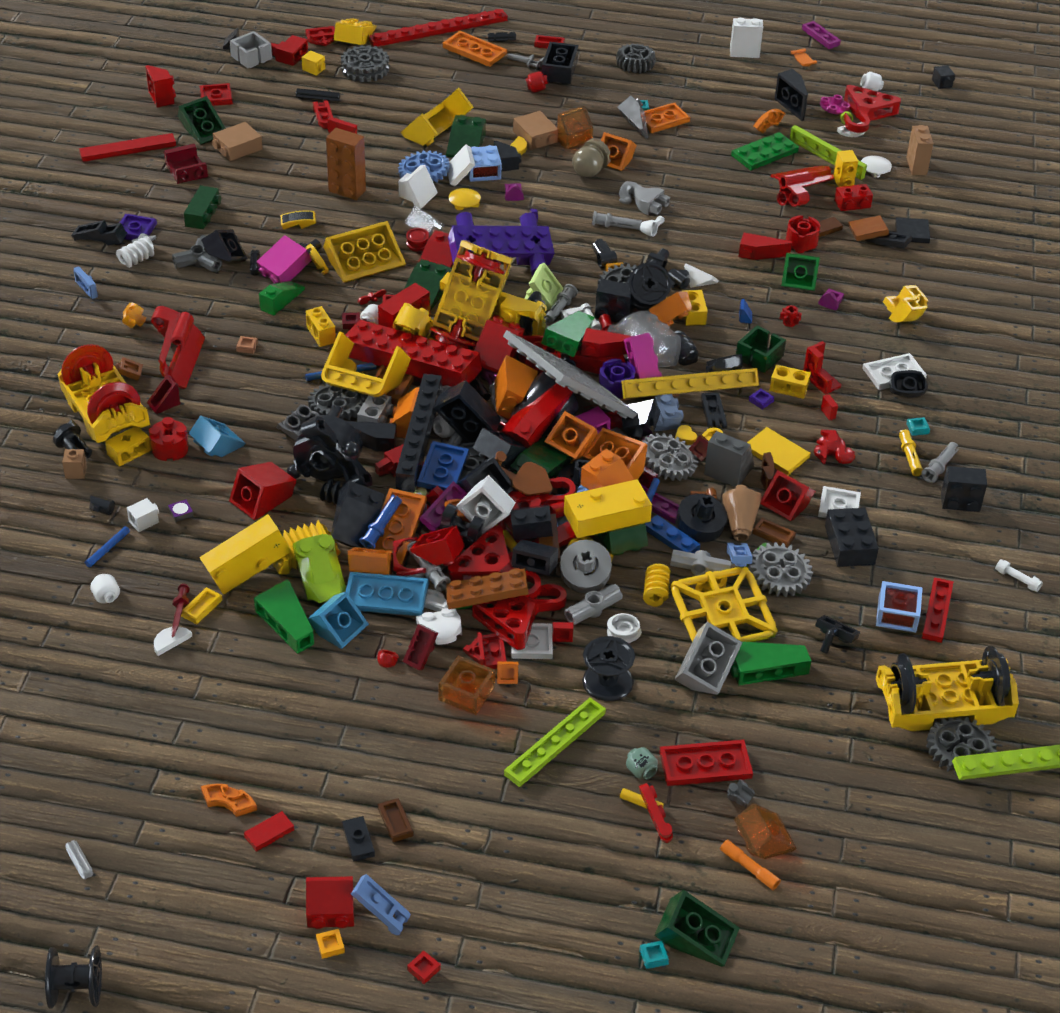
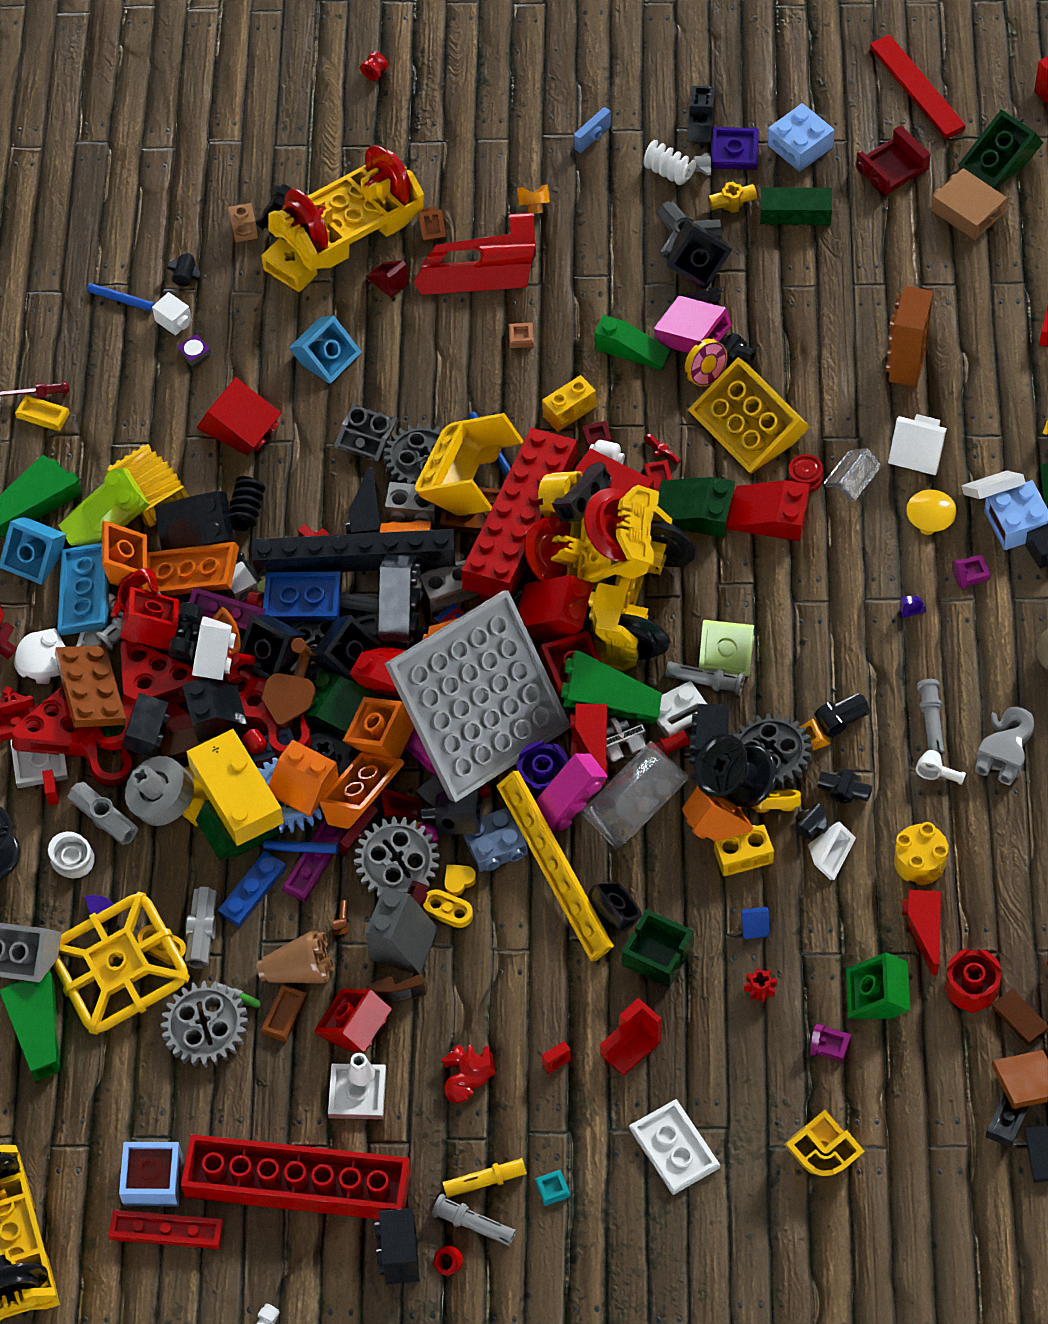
camera: 85 degrees right, 15 degrees up
white head [90,574,120,603] -> none
red brick [149,417,189,461] -> none
yellow brick [199,515,291,595] -> none
slope [280,211,316,230] -> none
black piece [287,405,373,487] -> none
blue pin [359,495,402,549] -> none
medium blue gear [398,150,450,182] -> none
dark purple piece [448,212,555,276] -> none
yellow piece [643,564,671,607] -> none
black piece [666,330,699,366] -> none
black piece [675,494,728,542] -> none
black hinge [701,392,727,429] -> none
medium blue plate [727,543,753,567] -> none
yellow tile [747,427,811,475] -> none
dark purple tile [749,389,774,410] -> none
yellow brick [769,364,811,399] -> none
black plate [815,615,860,653] -> none
black brick [825,507,879,567] -> none
black piece [889,370,928,397] -> none
none -> dark purple tile [85,895,114,914]
none -> red brick [181,1134,411,1219]
none -> white cone [348,1053,375,1086]
none -> black leg [552,462,612,522]
none -> yellow axle [708,182,757,213]
none -> light blue piece [768,103,834,172]
none -> yellow brick [894,822,948,885]

